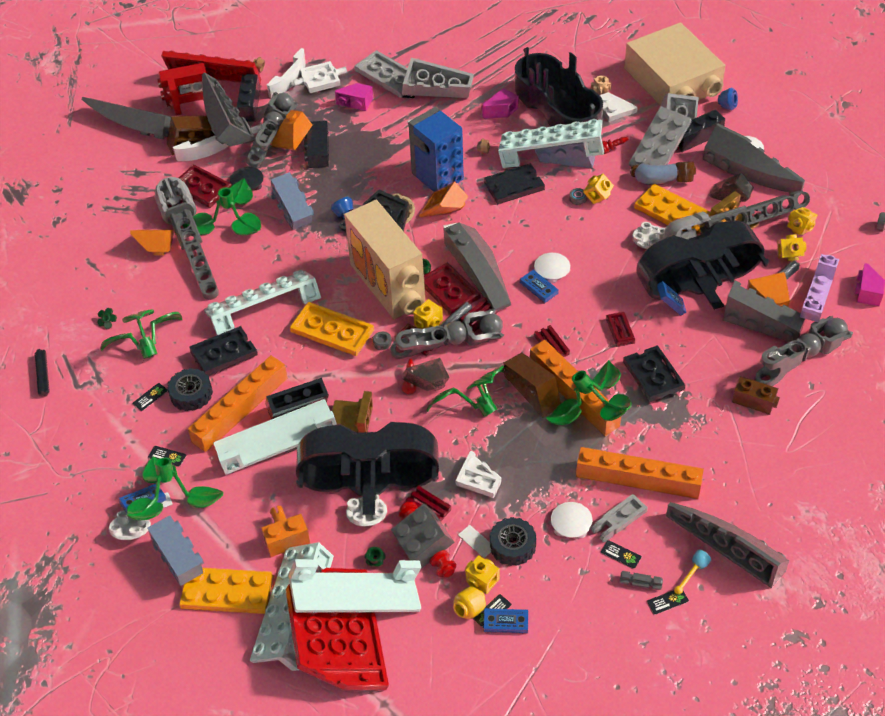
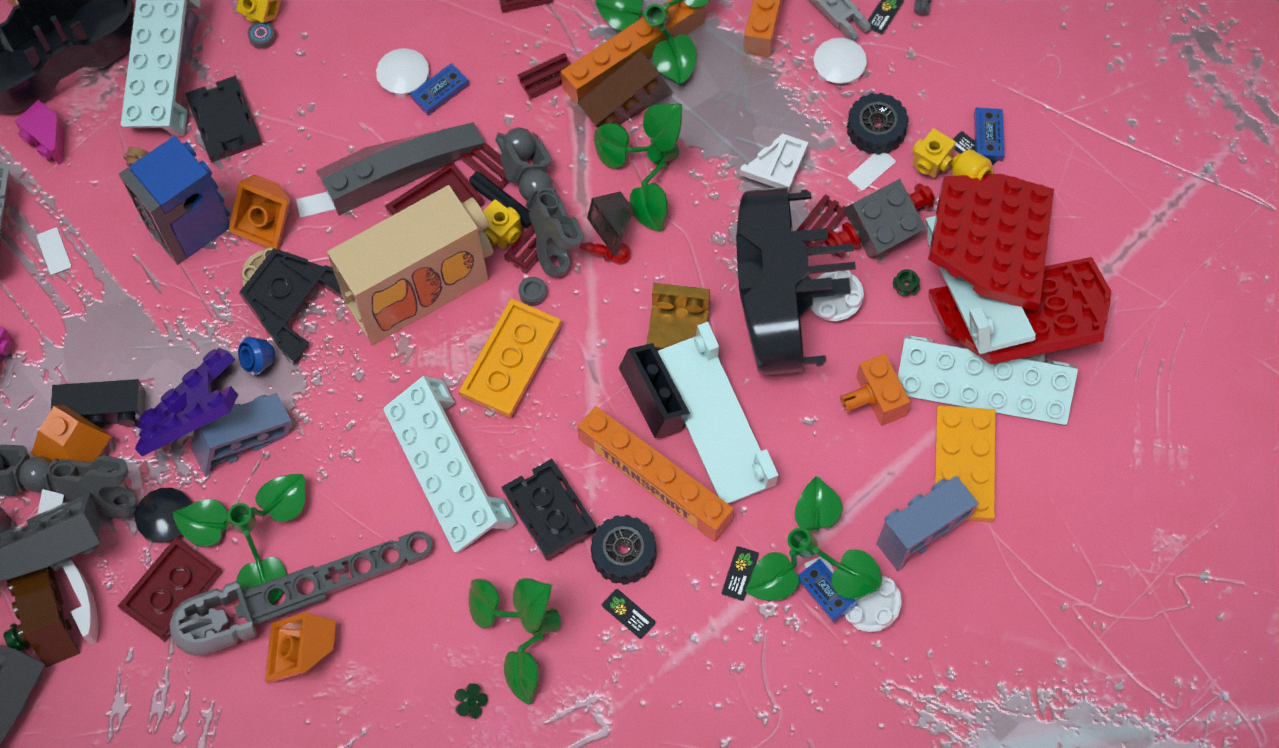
camera: 90 degrees left, 15 degrees up
none -> dark purple plate [134,348,239,457]
none -> red plate [928,174,1054,311]

